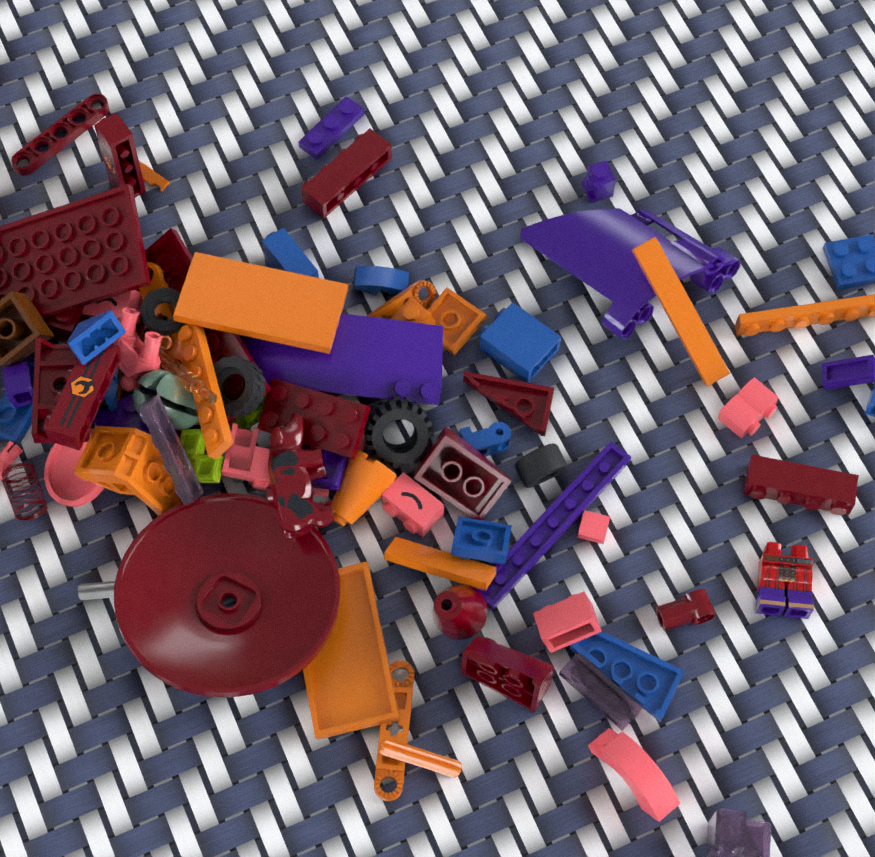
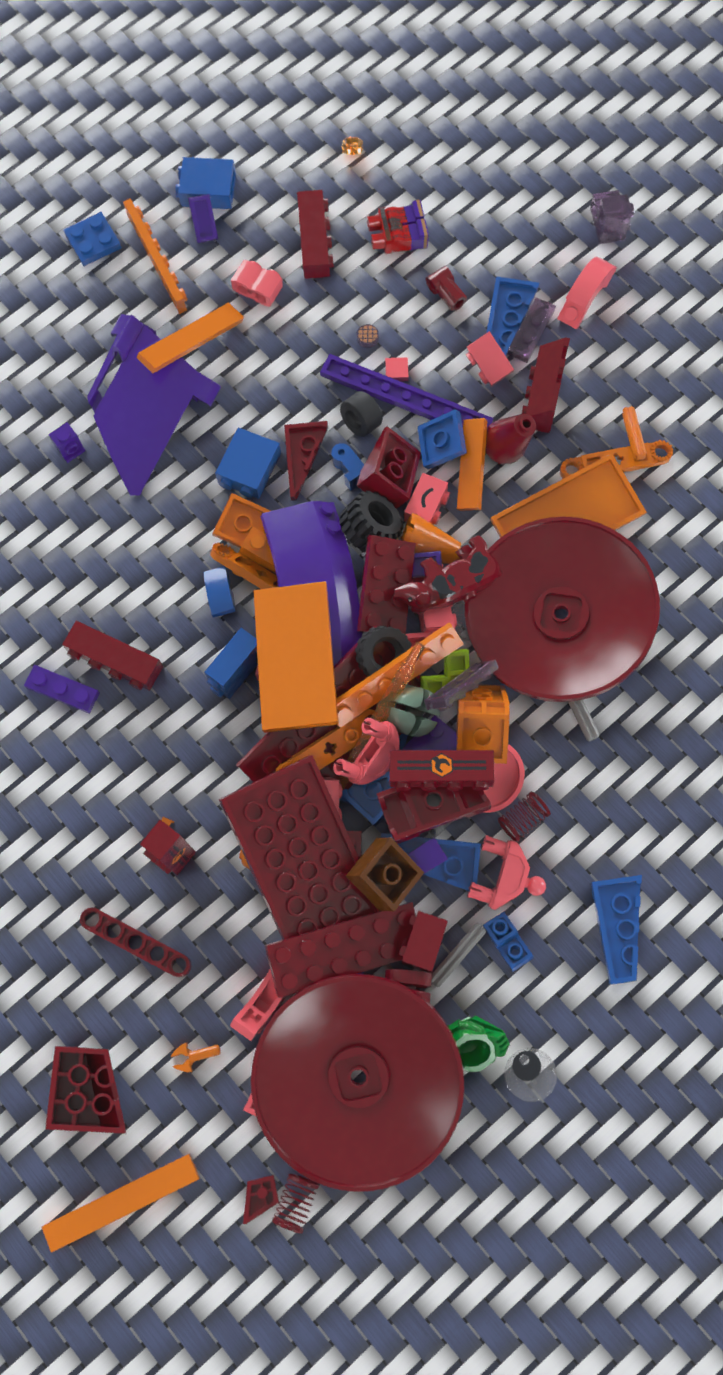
camera: 100 degrees left, 10 degrees up
blue slope [67,310,126,365] -> none
black tyre [141,288,186,336] -> none
none -> tile [357,324,379,348]

